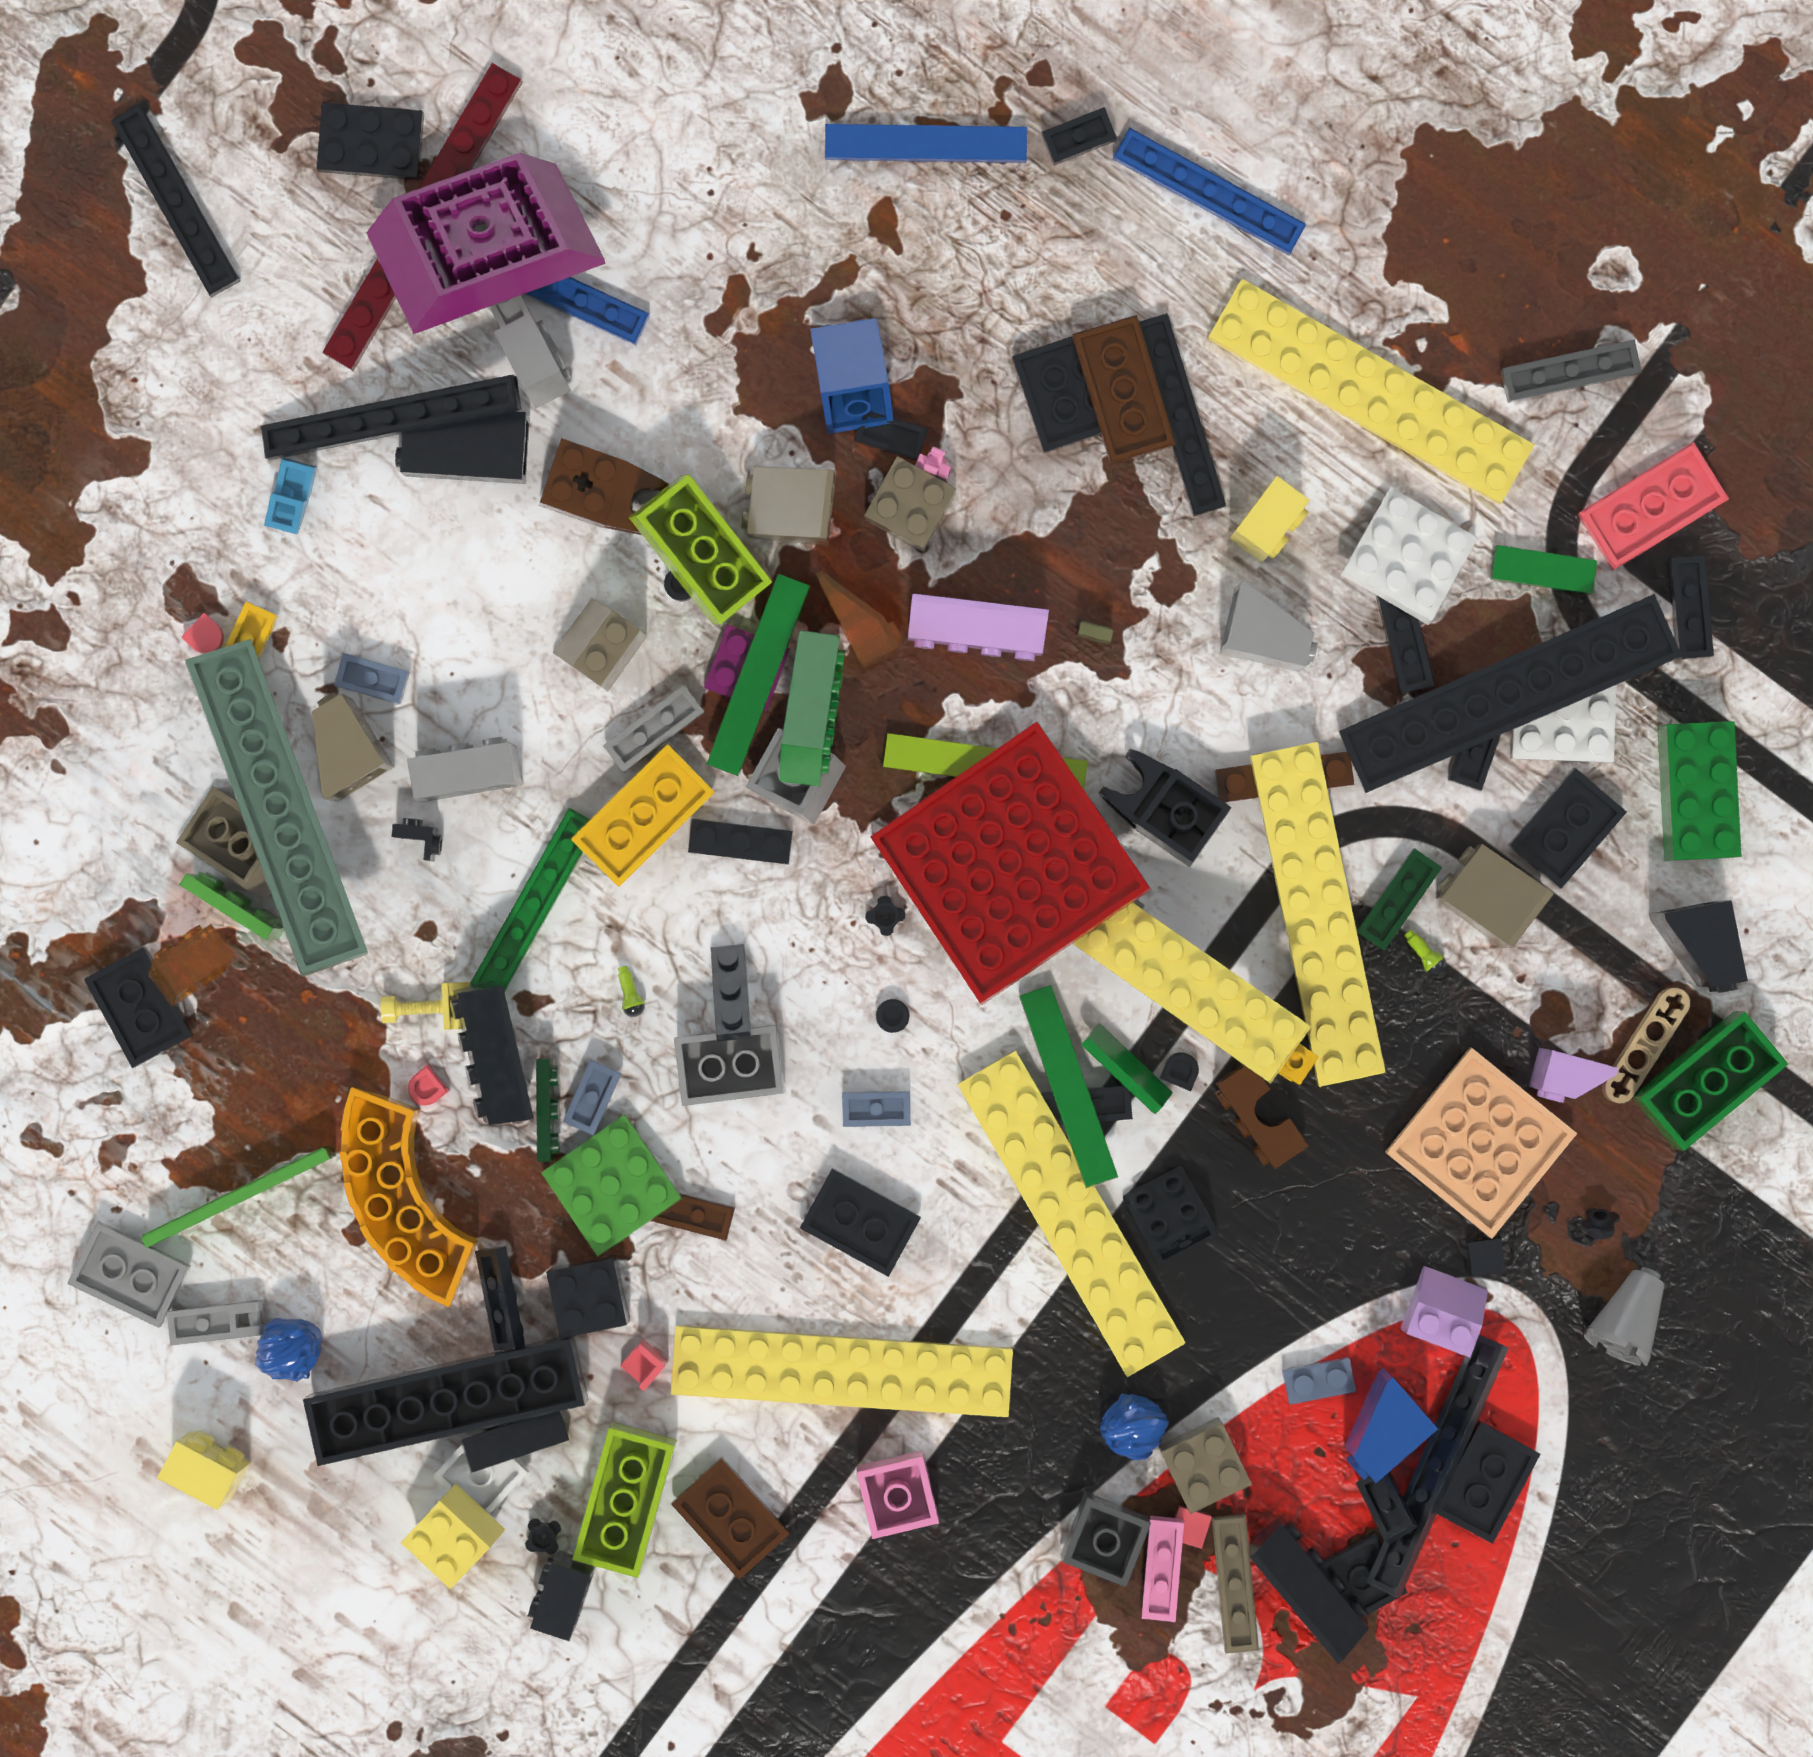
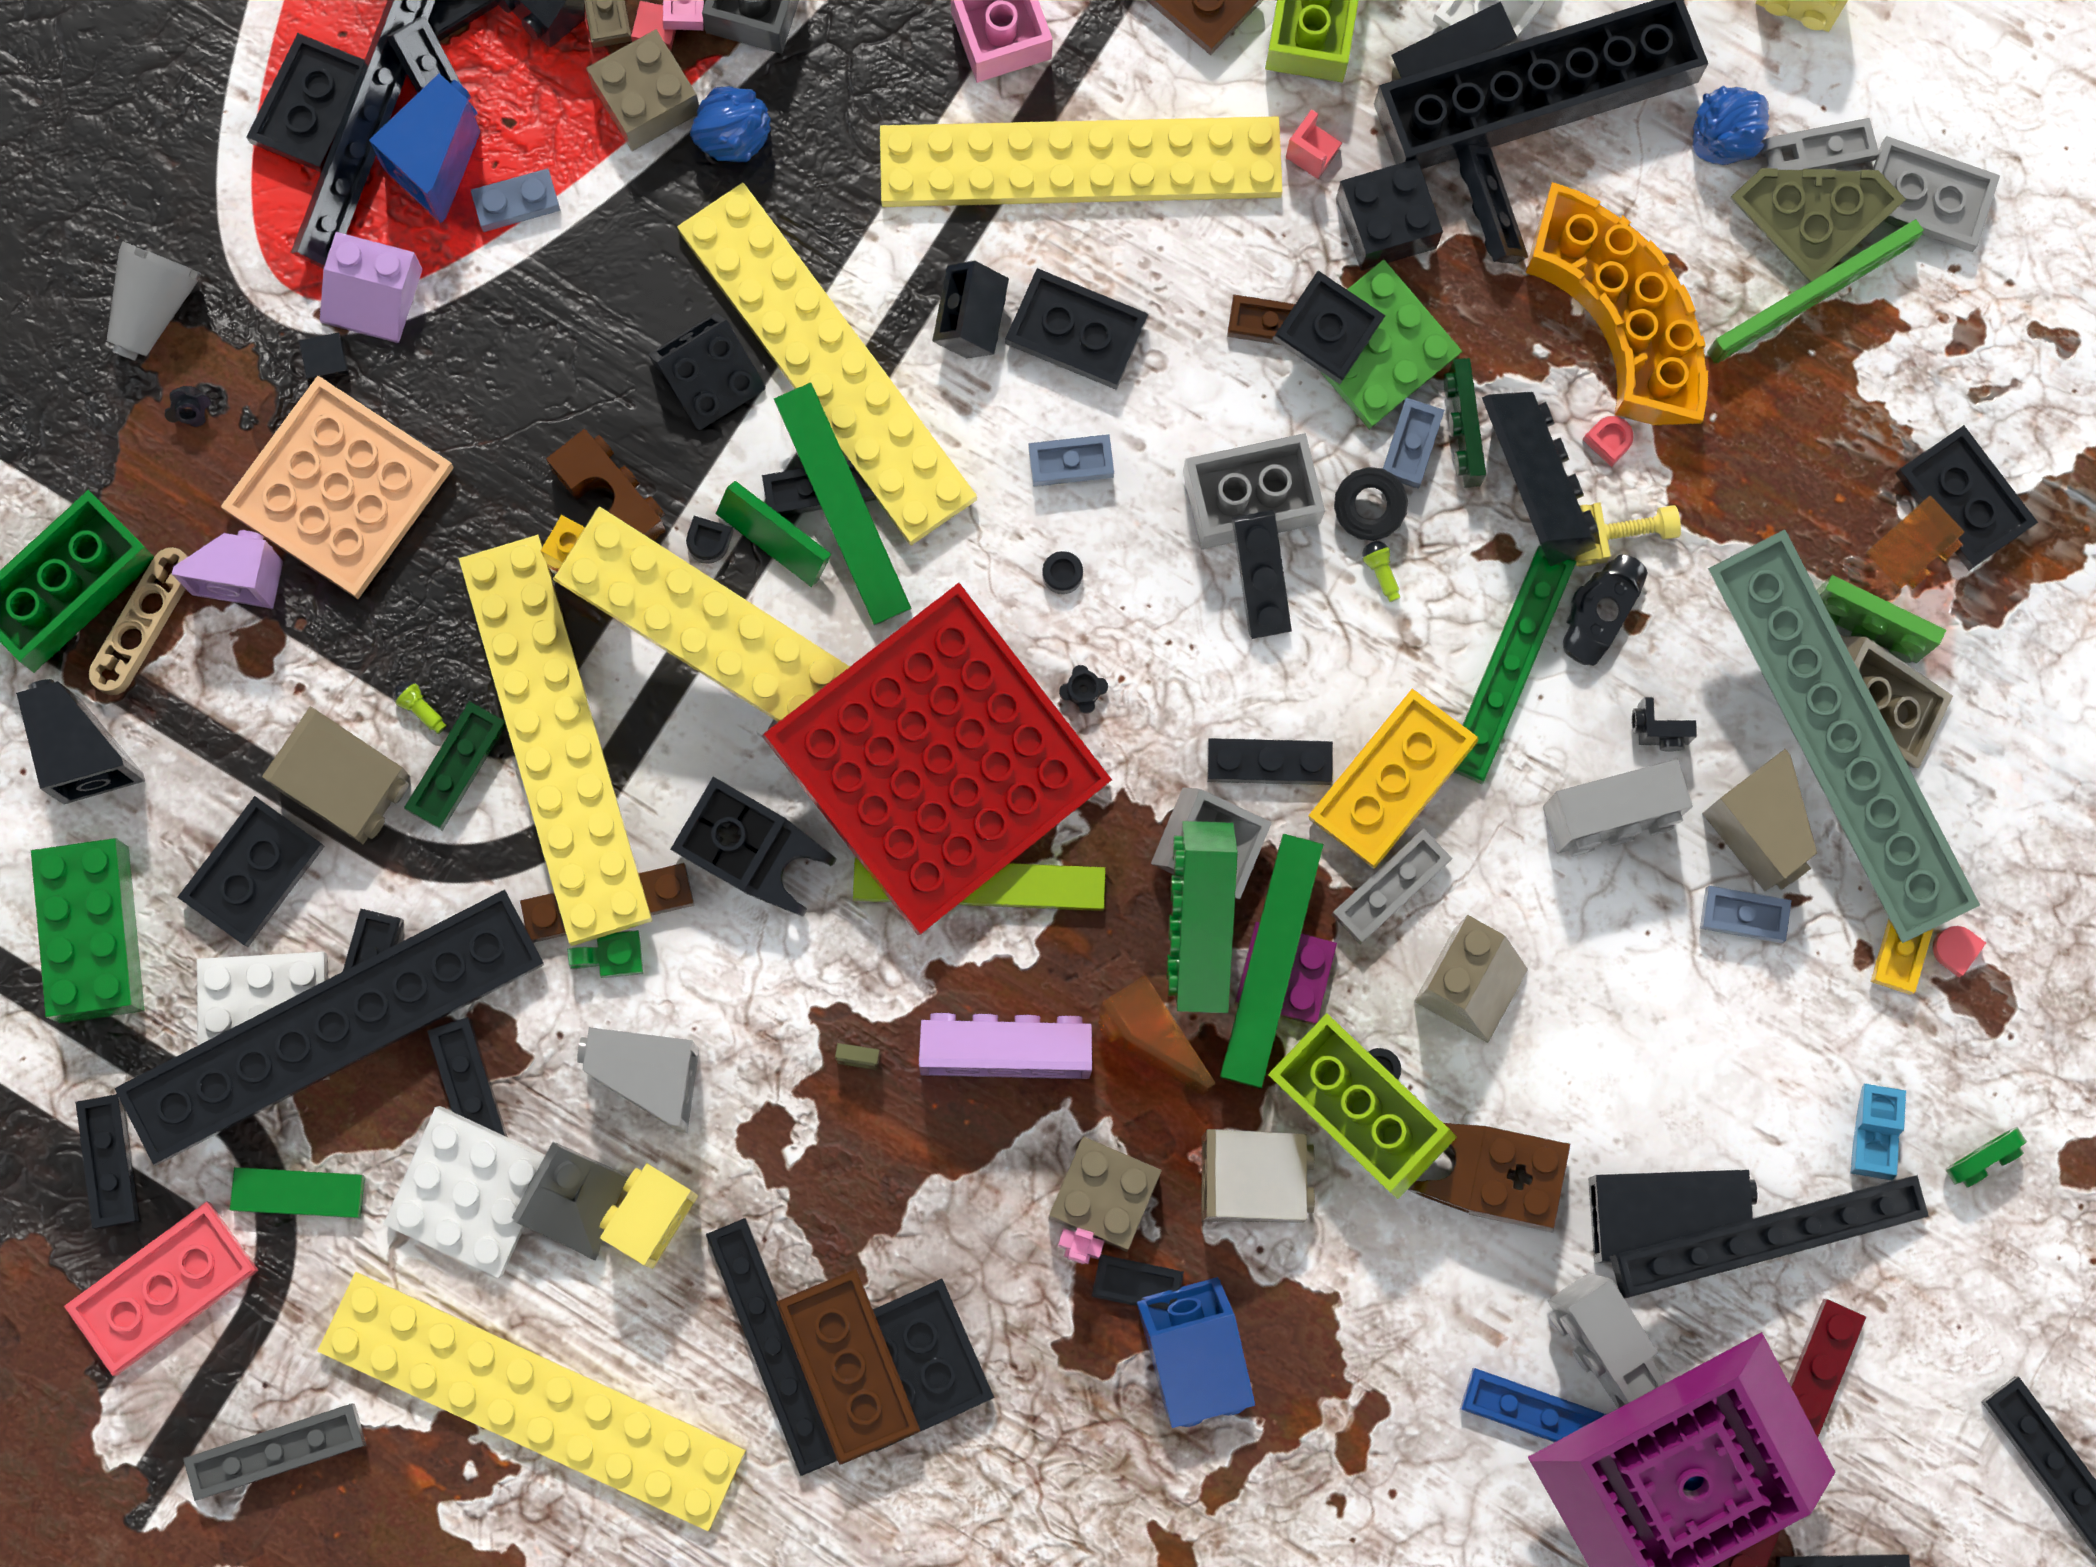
camera: 170 degrees right, 10 degrees down
none -> dark grey plate [511,1142,628,1261]
none -> green plate [567,930,643,978]
none -> black brick [932,260,1009,359]
none -> black tile [1272,270,1386,384]
none -> black tyre [1334,467,1408,541]
none -> black piece [1563,555,1648,666]
none -> olive plate [1730,168,1906,282]
none -> green plate [1945,1127,2027,1188]

